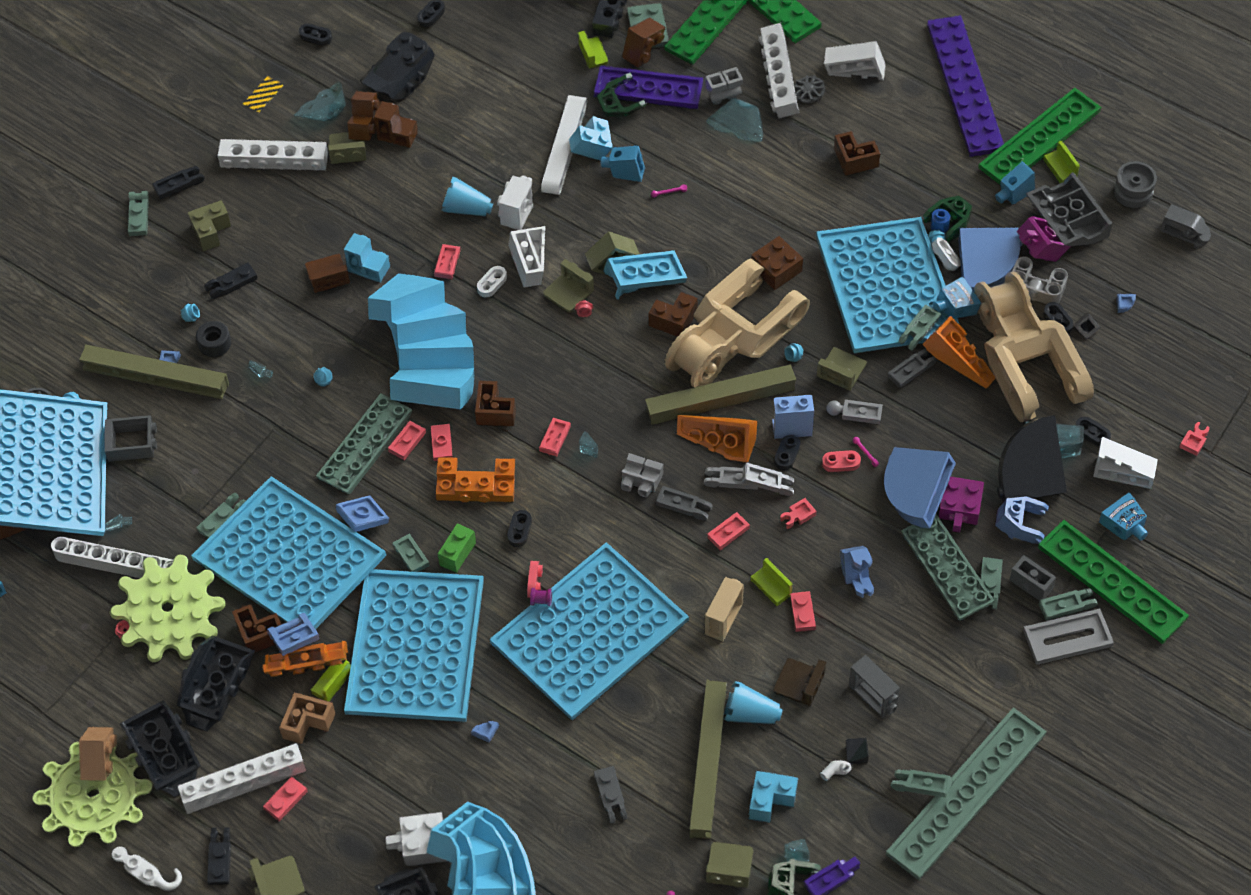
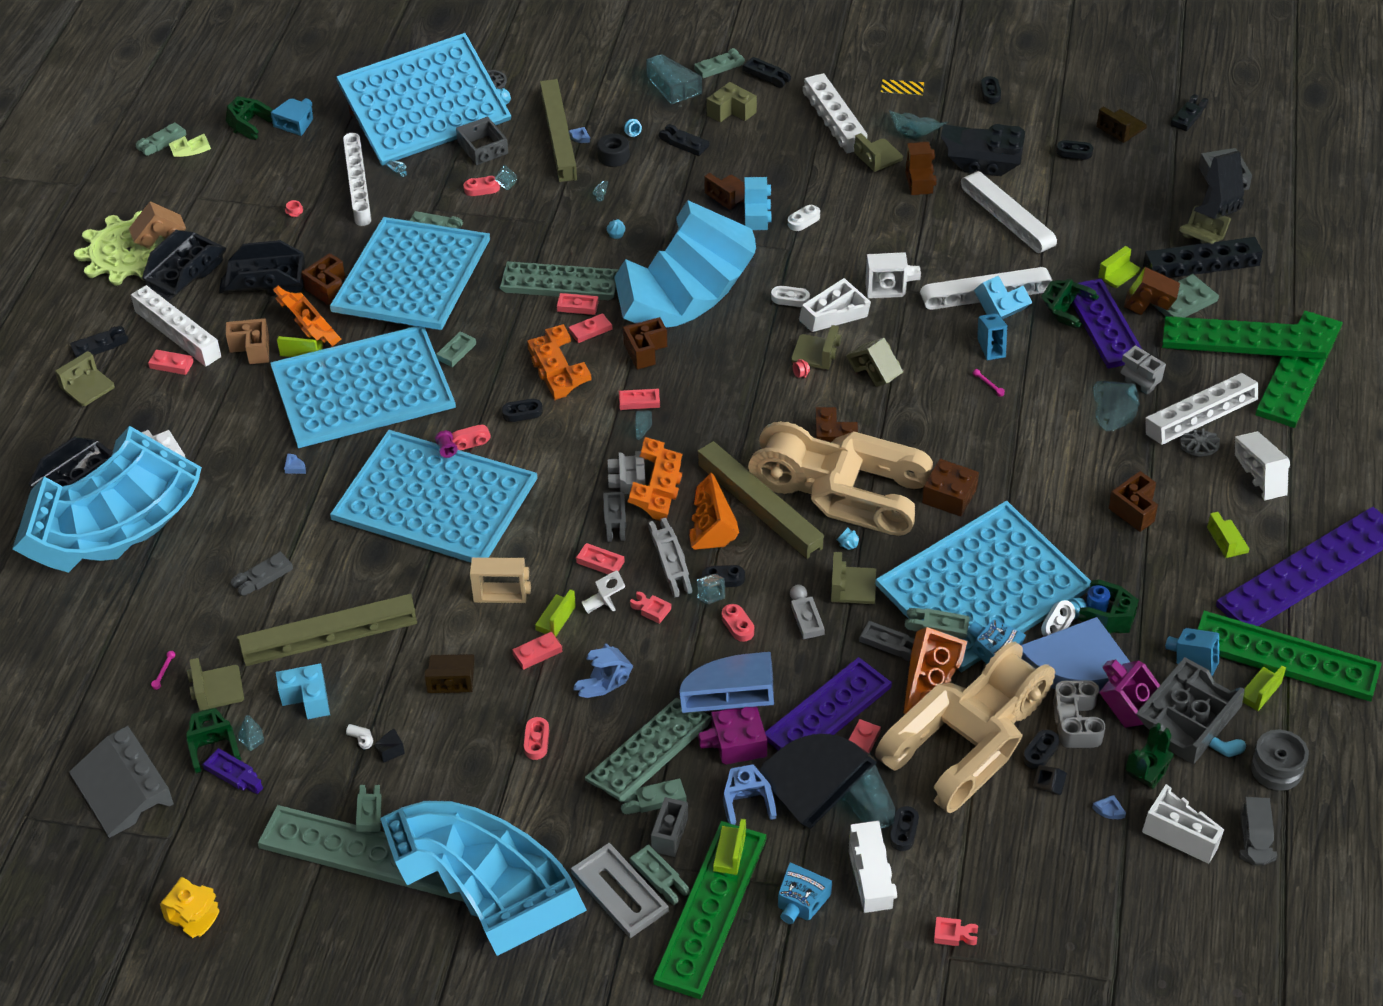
camera: 65 degrees right, 10 degrees down
yellowish green plate [110,555,226,662] -> none
white piece [112,847,182,891] -> none
medium blue plate [267,613,319,656] -> none
medium blue tile [335,495,389,532] -> none
reddish brown brick [348,91,380,141] -> none
coral plate [434,244,461,279] -> none
bright green brick [438,523,476,573] -> none
medium azure cone [442,177,493,216] -> none
medium azure plate [604,251,687,299] -> none
medium azure cone [724,681,782,724] -> none
light blue panel [772,395,814,439] -> none
dark grey window [849,655,900,718] -> none
dark pink hinge [852,437,879,467] -> none
none -> medium azure piece [380,801,587,956]
none -> coral plate [463,176,500,196]
none -> clear light blue slope [495,165,517,190]
none -> coral plate [524,717,549,760]
none -> white bracket [582,570,625,614]
none -> orange bracket [628,437,683,521]
none -> clear light blue wedge [647,54,702,104]
none -> clear light blue slope [697,574,725,604]
none -> lime panel [713,819,746,875]
none -> dark purple plate [765,657,892,751]
none -> white plate [788,205,820,231]
none -> coral plate [849,719,881,753]
none -> white beam [961,171,1057,253]
none -> dark green piece [1126,723,1174,789]
none -> white wedge [1142,784,1224,864]
none -> lime panel [1207,512,1249,558]
none -> medium azure arm [1209,737,1246,757]

